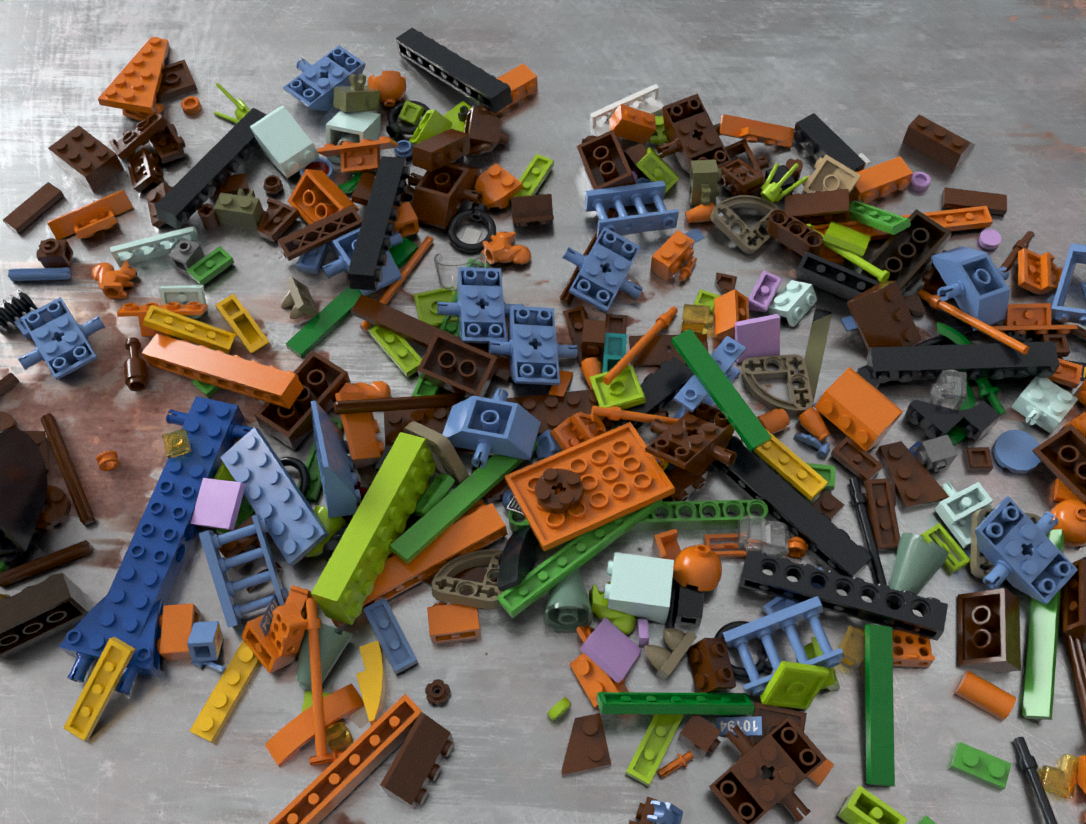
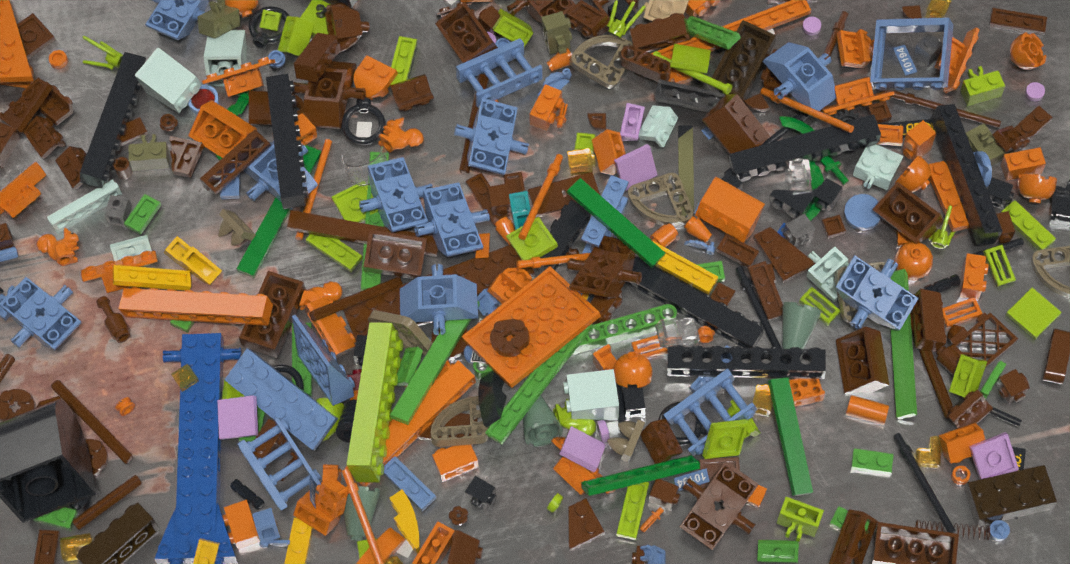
camera: 15 degrees left, 5 degrees up
none -> black axle [230,479,264,510]
none -> black brick [465,476,497,510]
none -> medium blue piece [543,68,572,86]

